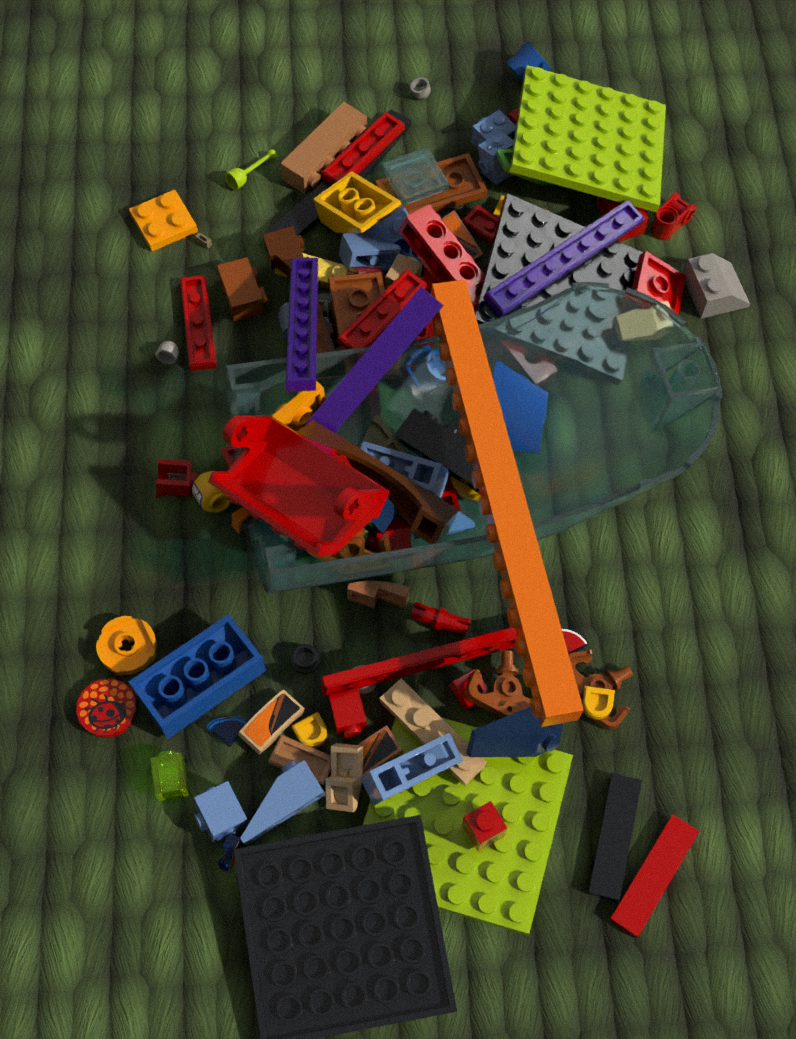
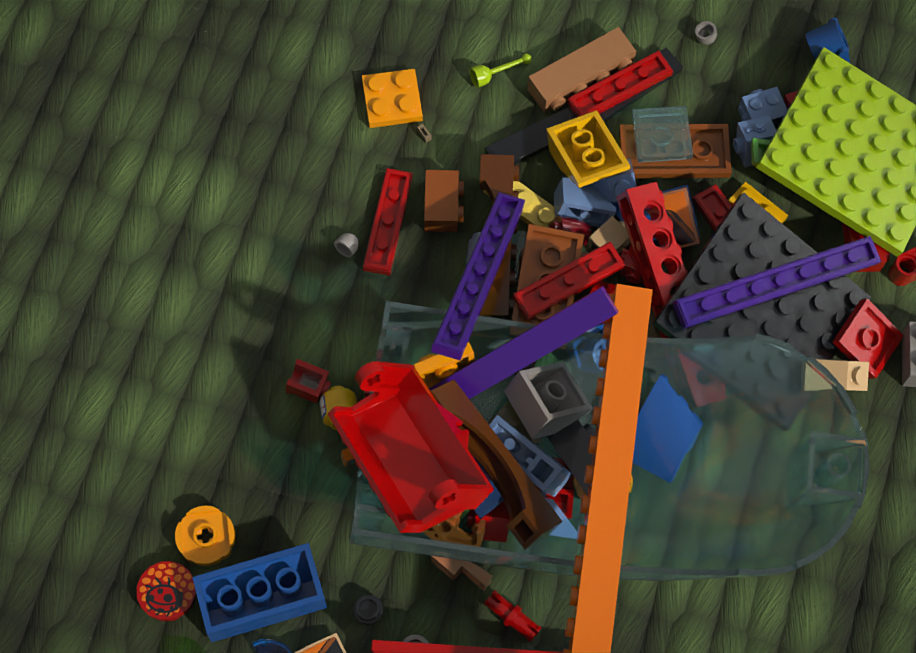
camera: 20 degrees right, 5 degrees up
none -> light grey slope [504,361,593,440]

